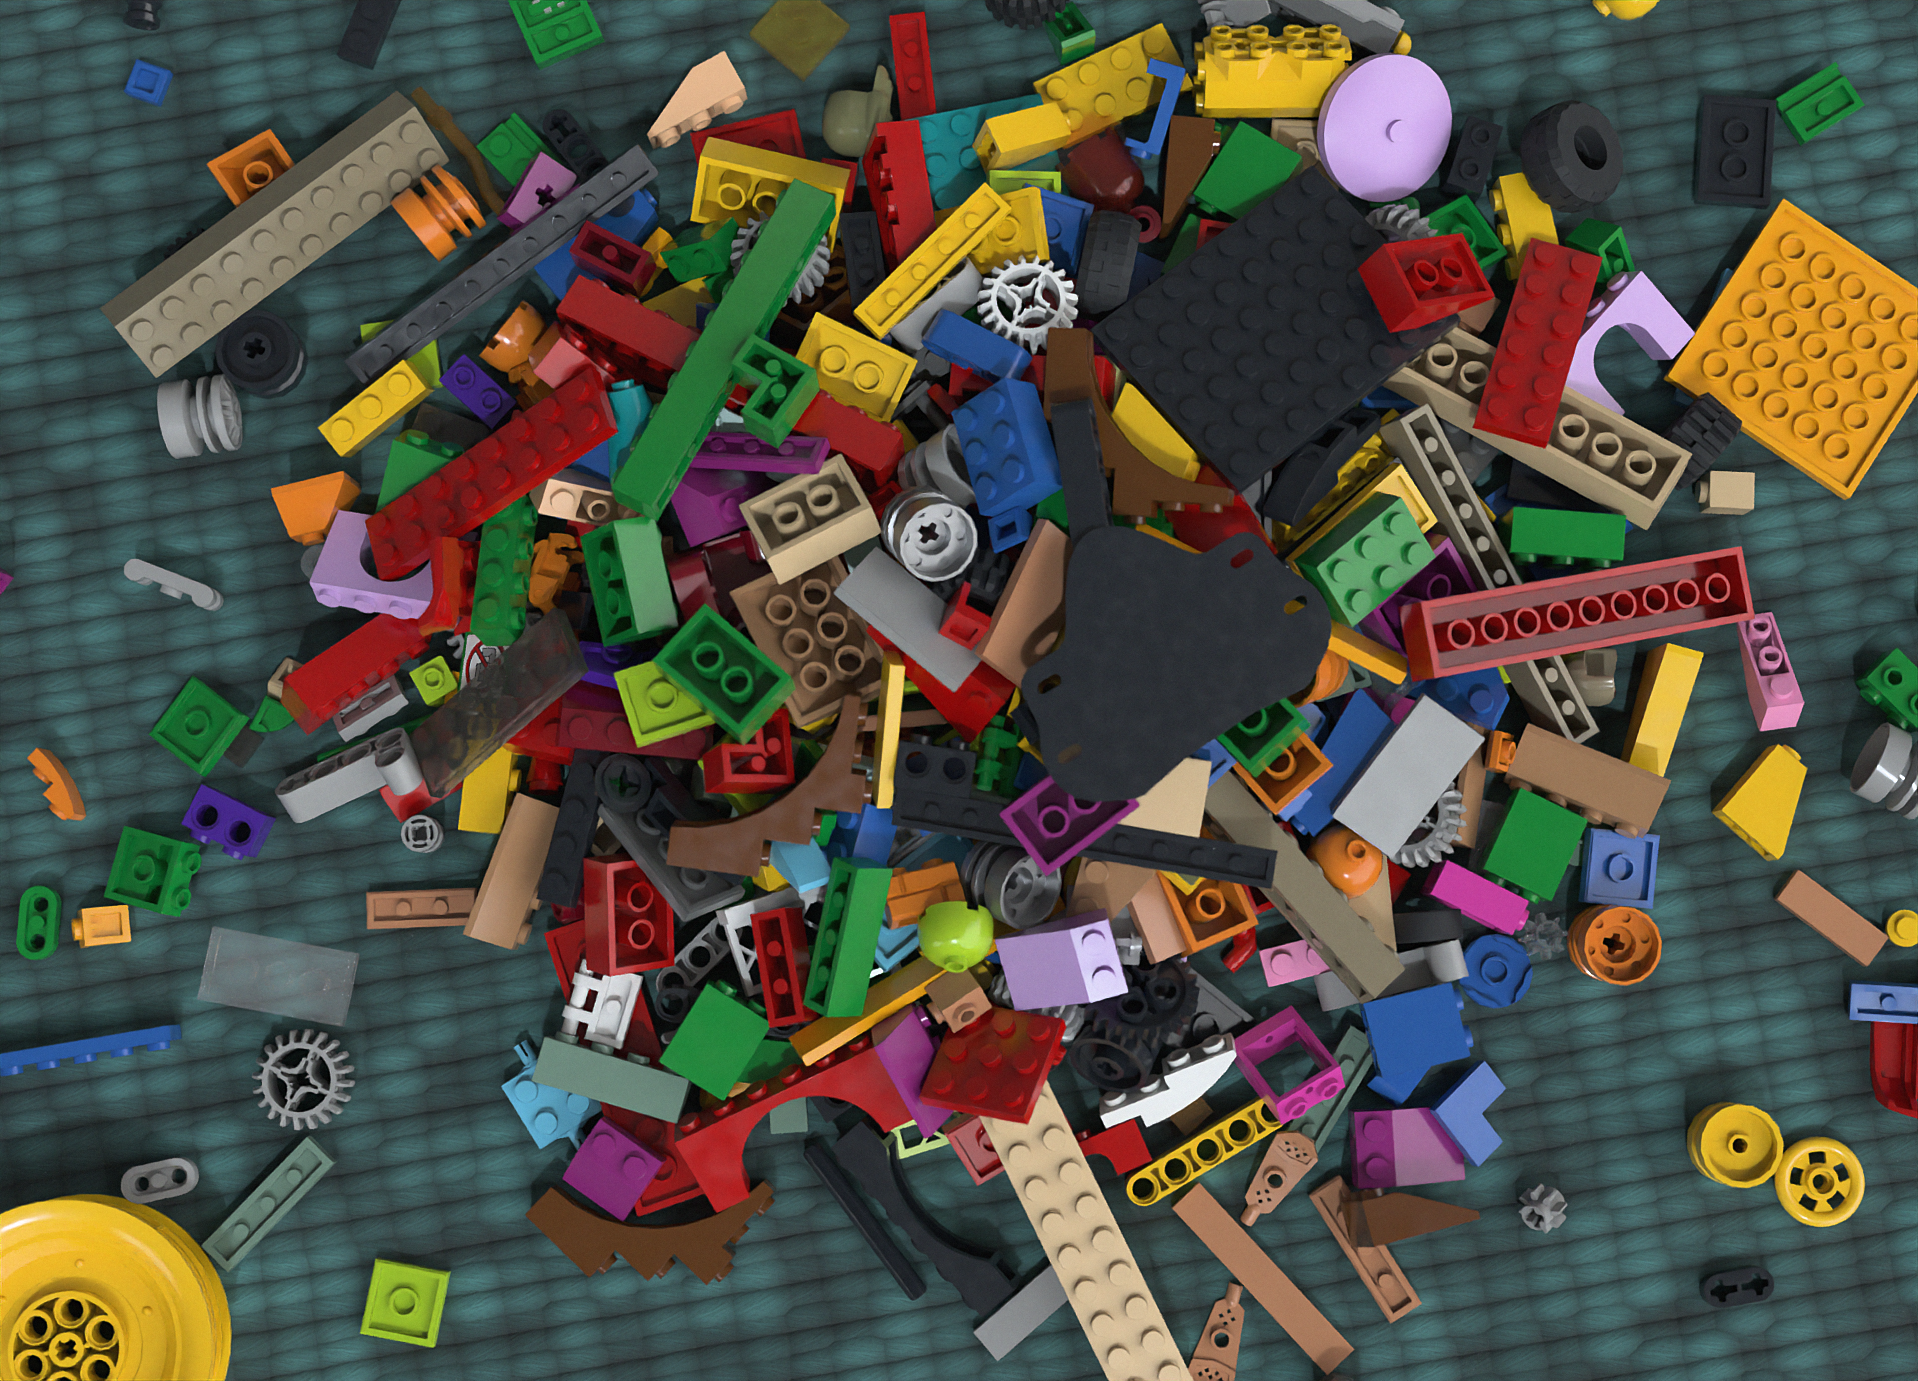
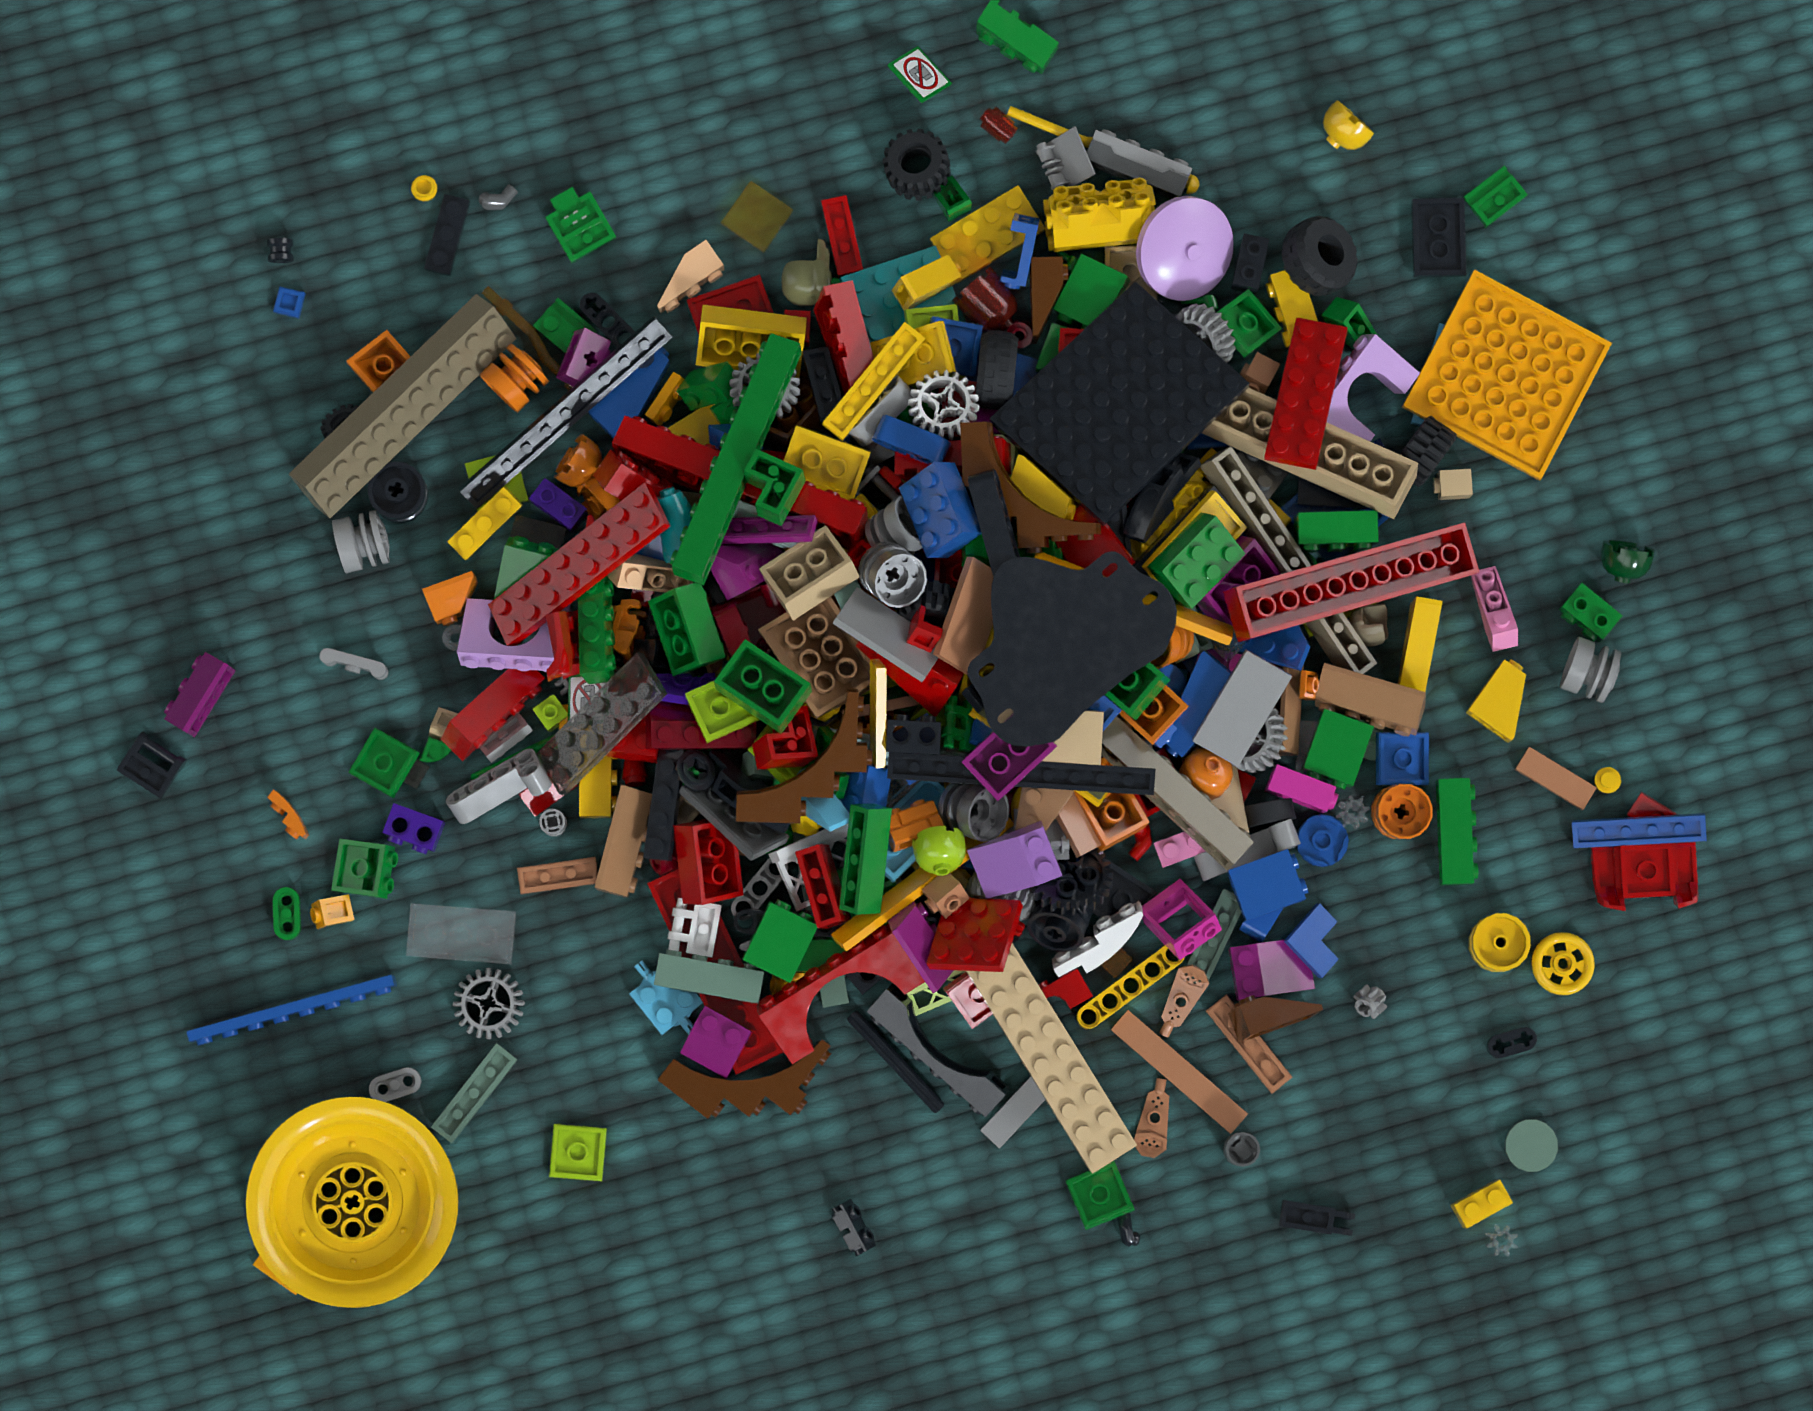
camera: 10 degrees left, 0 degrees up
dark red brick [569,220,657,298] -> none
blue slope [988,505,1033,553] -> none
red slope [1358,233,1495,333] -> none
none -> green brick [1435,778,1478,886]

